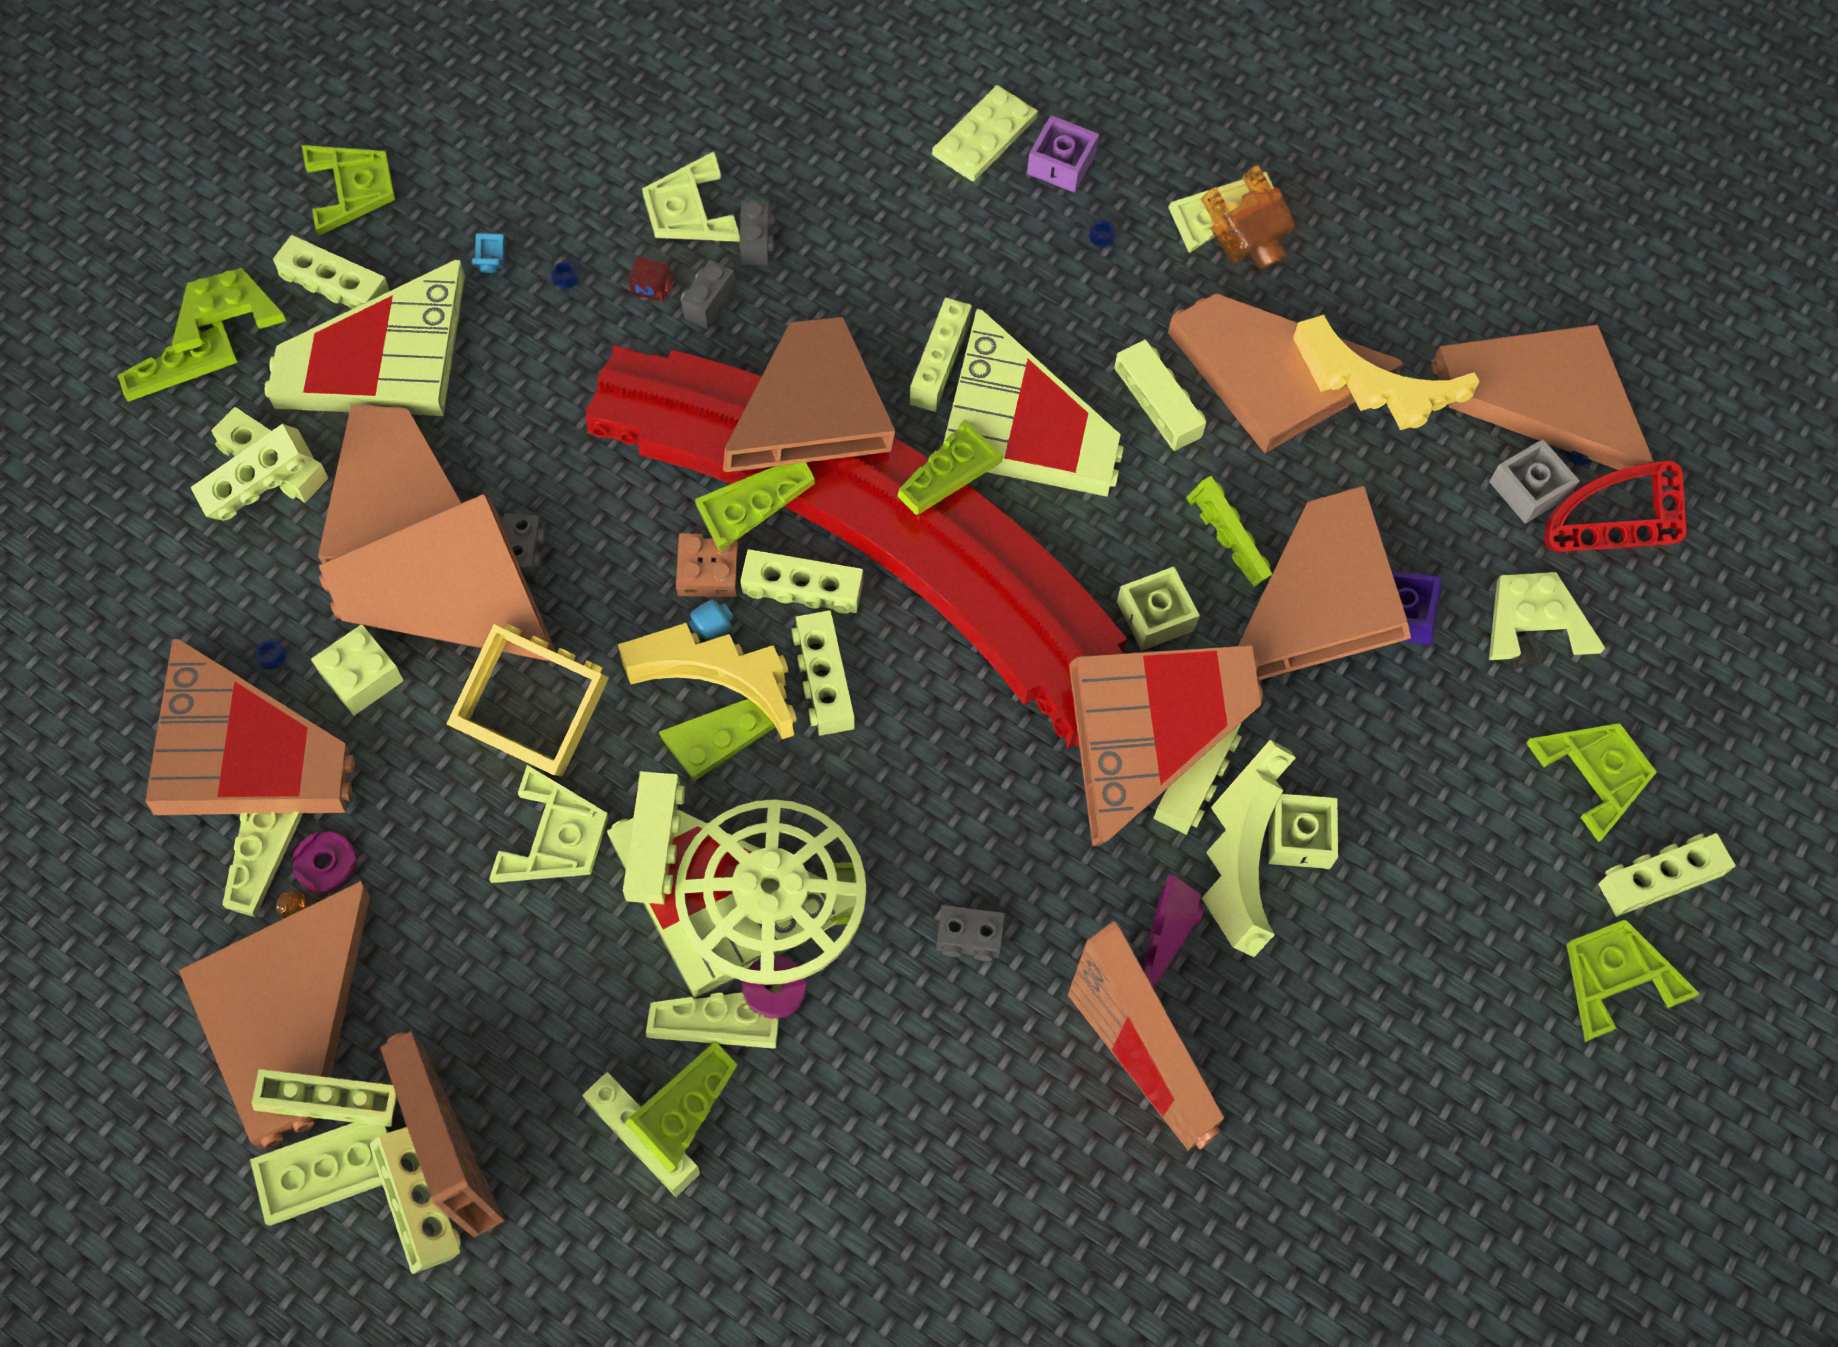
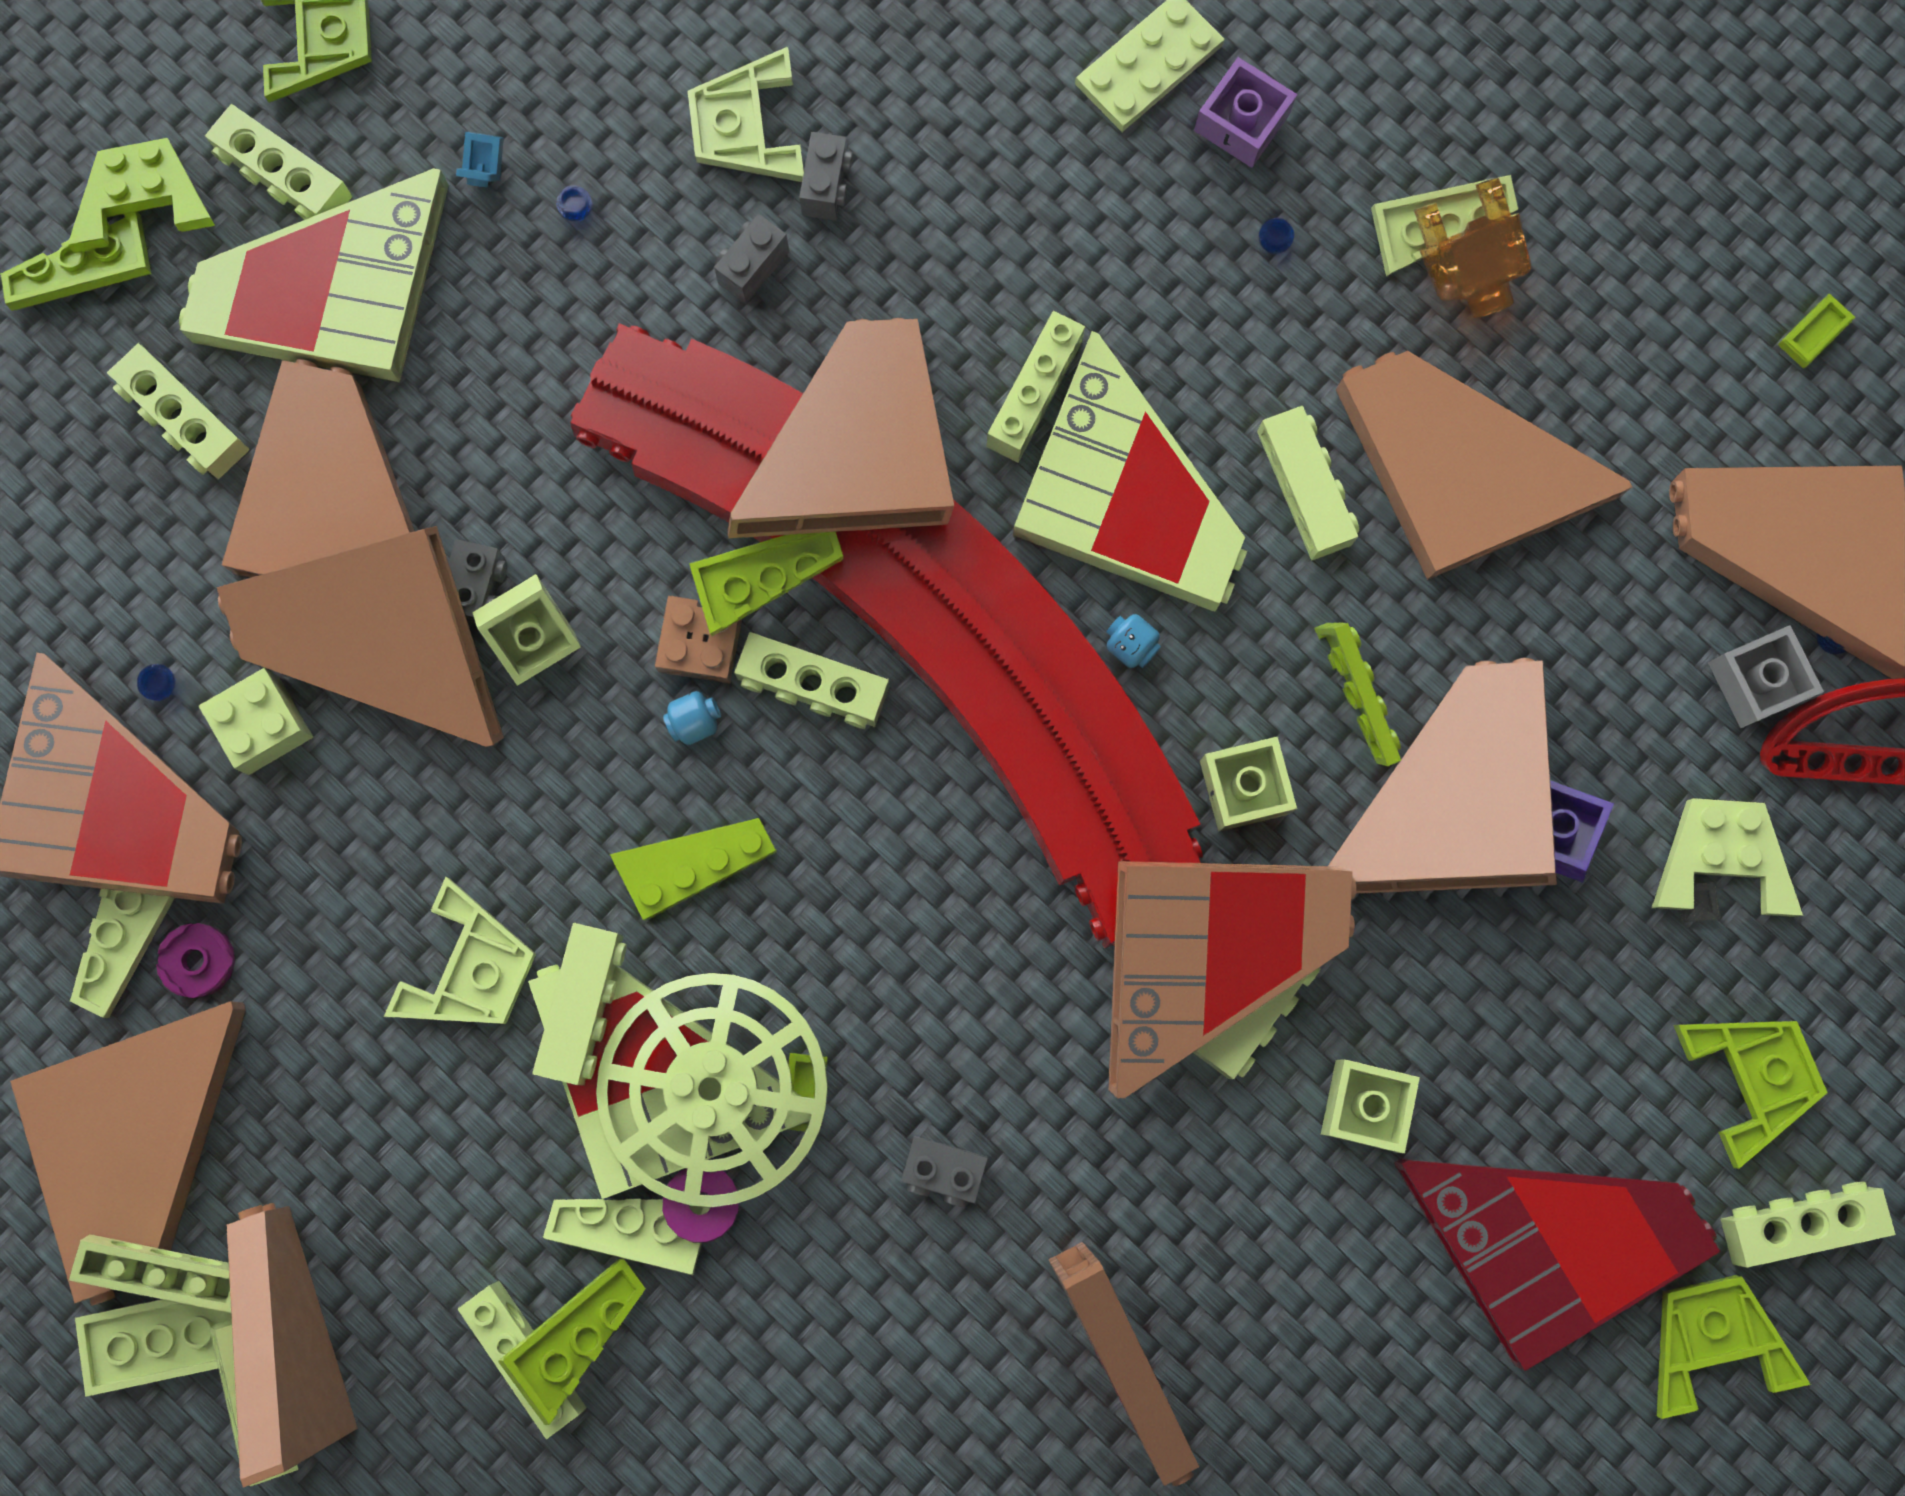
camera: 10 degrees right, 15 degrees up
yellowish green brick [191,424,313,521] -> none
clear orange plate [276,890,306,919] -> none
light yellow window [447,623,609,777] -> none
light yellow arch [618,623,797,739] -> none
clear red brick [629,256,673,302] -> none
yellowish green brick [791,610,855,736] -> none
lime wing [897,419,1003,515] -> none
magenta wedge [1142,875,1204,989] -> none
yellowish green arch [1202,740,1296,957] -> none
light yellow arch [1293,315,1479,430] -> none
none -> yellowish green brick [472,574,581,686]
none -> dark azure head [1106,614,1161,668]
none -> slope [1394,1159,1721,1371]
none -> lime tile [1777,293,1856,369]

